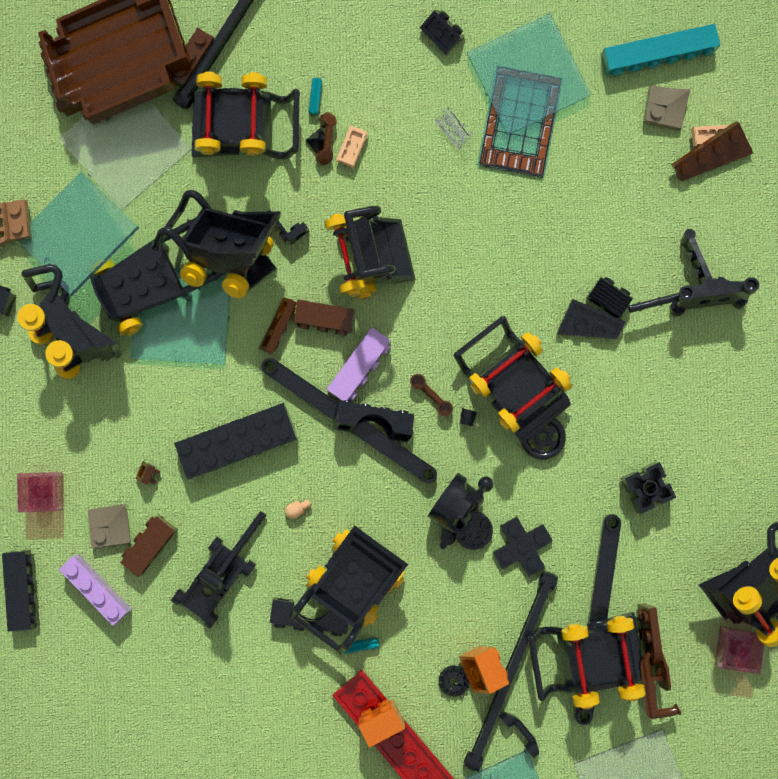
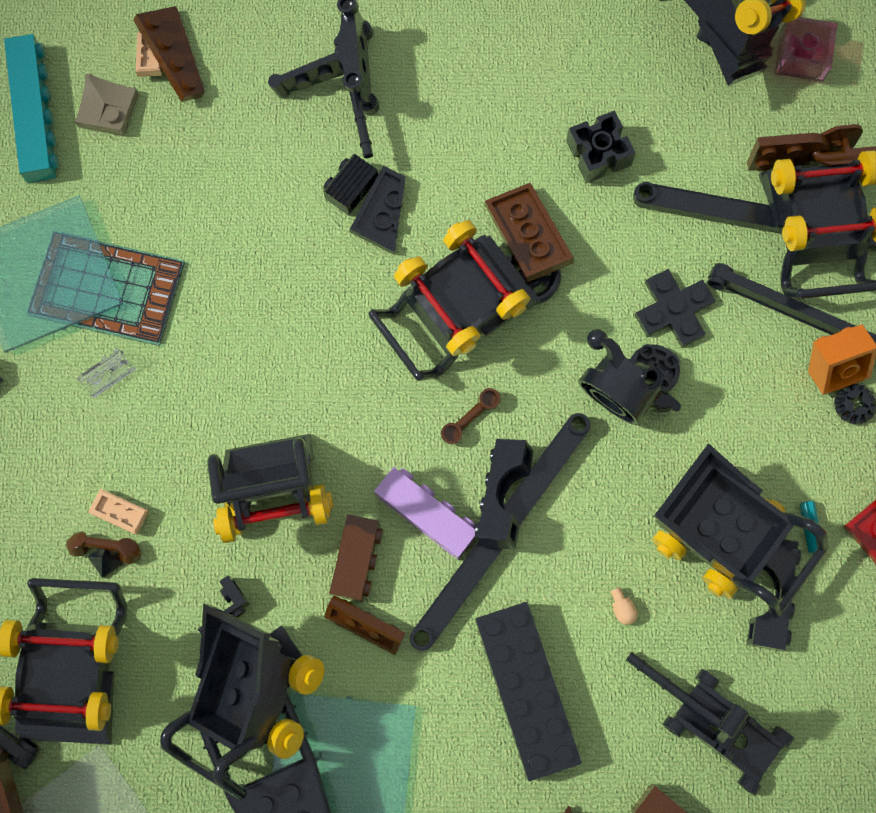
camera: 85 degrees left, 10 degrees down
teal axle [308,77,322,115] -> none
black hose [460,408,477,426] -> none
none -> reddish brown plate [485,182,574,282]

